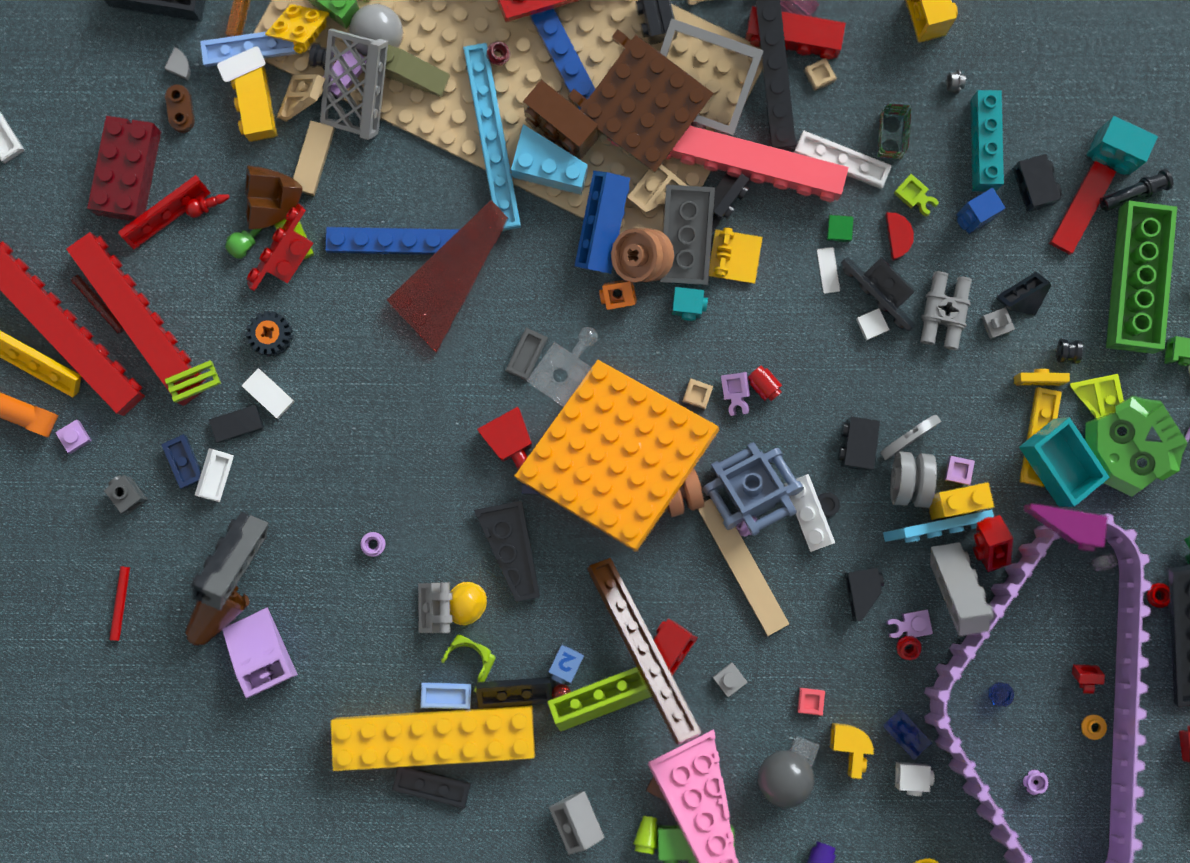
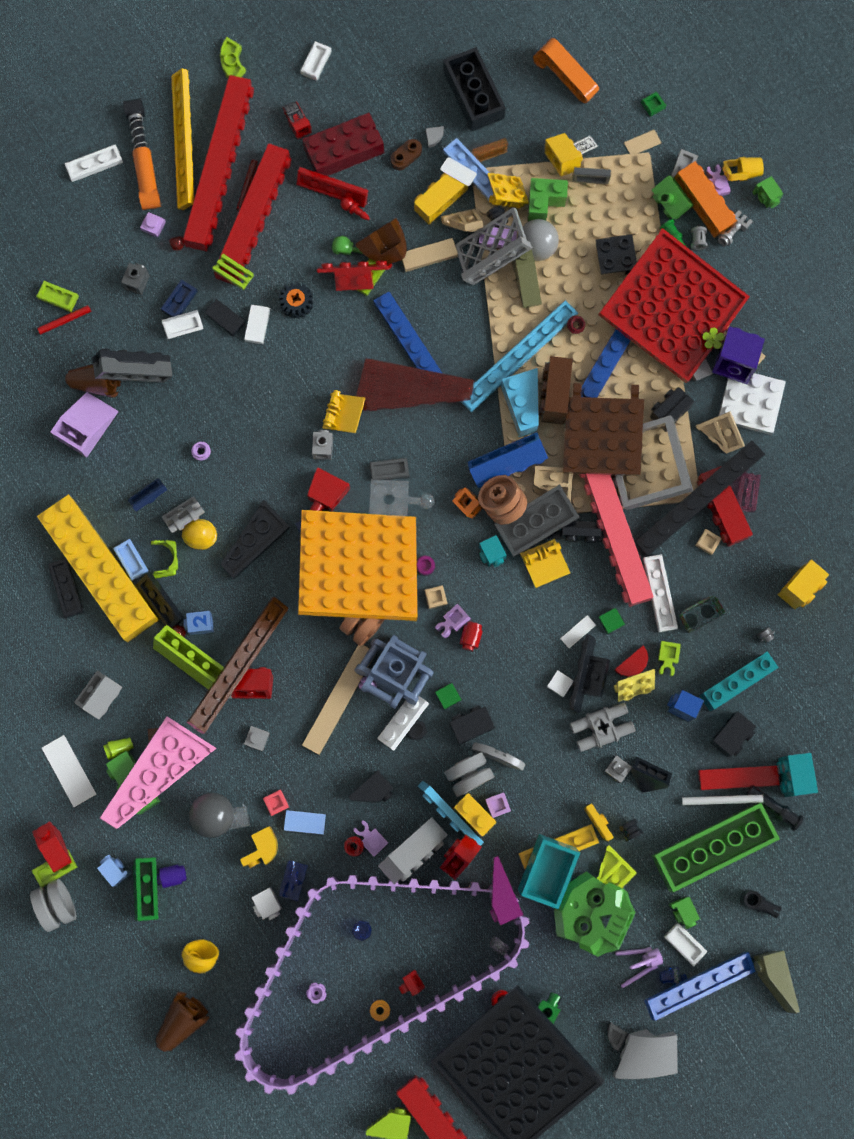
camera: 55 degrees right, 5 degrees down
none -> lime plate [36,281,79,312]
none -> dark blue plate [128,478,167,512]
none -> clear red hinge [169,236,184,251]
none -> red leg [283,101,312,139]
none -> light blue tile [284,810,326,834]
none -> light grey brick [312,430,333,460]
none -> yellow hinge [322,390,366,433]
none -> magenta tile [417,556,435,576]
none -> green tile [435,683,461,710]
none -> light yellow hinge [613,669,655,702]
none -> white bar [682,795,763,805]

